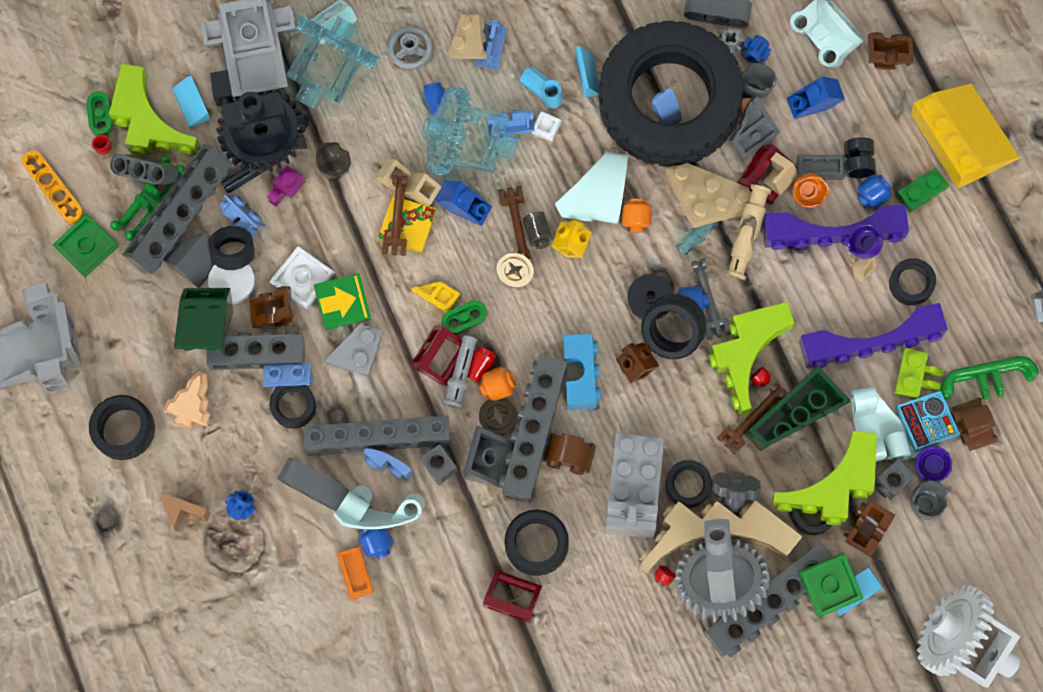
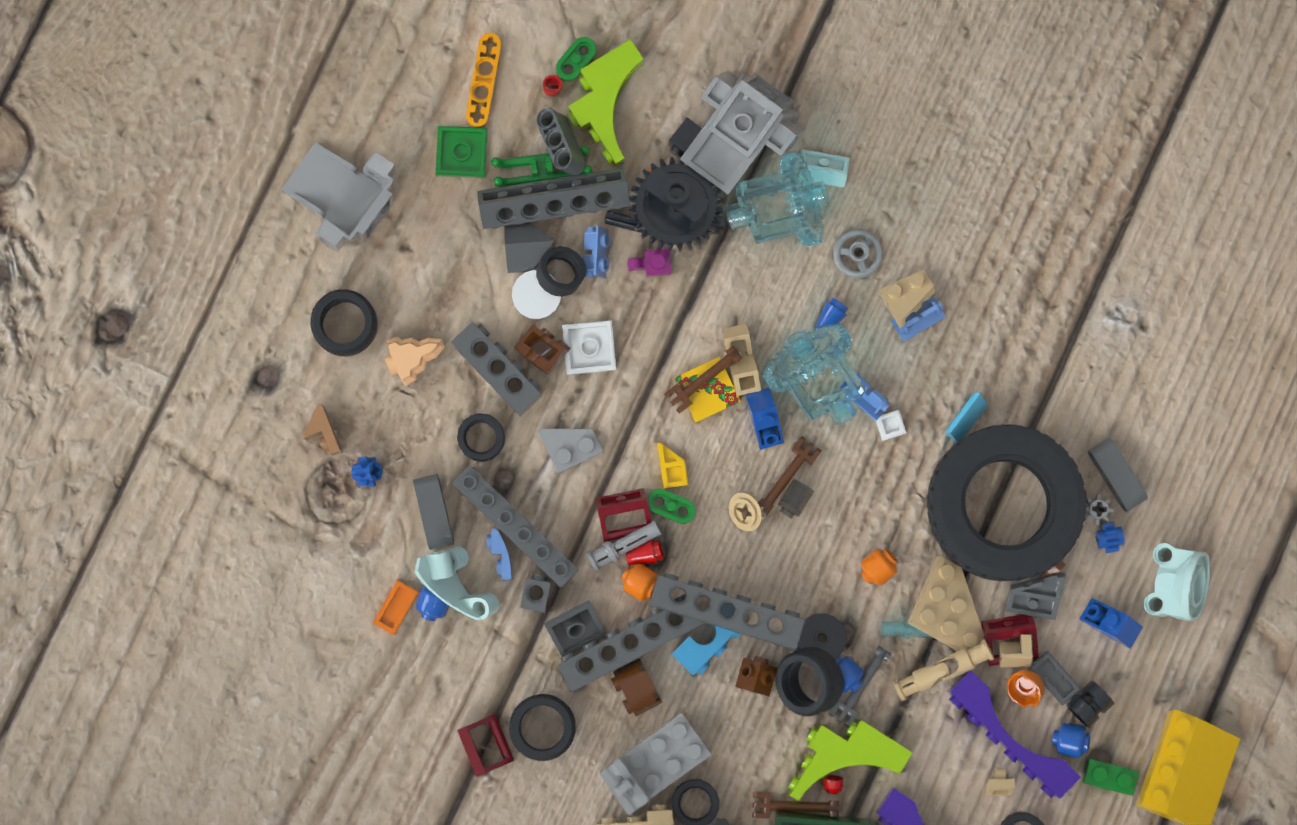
camera: 40 degrees right, 10 degrees up
medium azure slope [172,76,211,128] -> none
dark green slope [174,288,233,351] -> none
medium blue hinge [262,363,313,388] -> none
green tile [314,273,371,331] -> none
clear smoke hair [316,142,351,179] -> none
dark brown gear [479,398,517,434] -> none
medium azure piece [519,66,563,109] -> none
yellow brick [551,220,592,258] -> none
light aqua panel [555,151,628,224] -> none
medium blue slope [652,88,682,124] -> none
dark grey hair [742,63,777,98] -> none
dark purple hair [847,224,884,260] -> none
reddish brown cylinder [867,32,914,70] -> none
none -> dark grey brick [649,573,805,650]

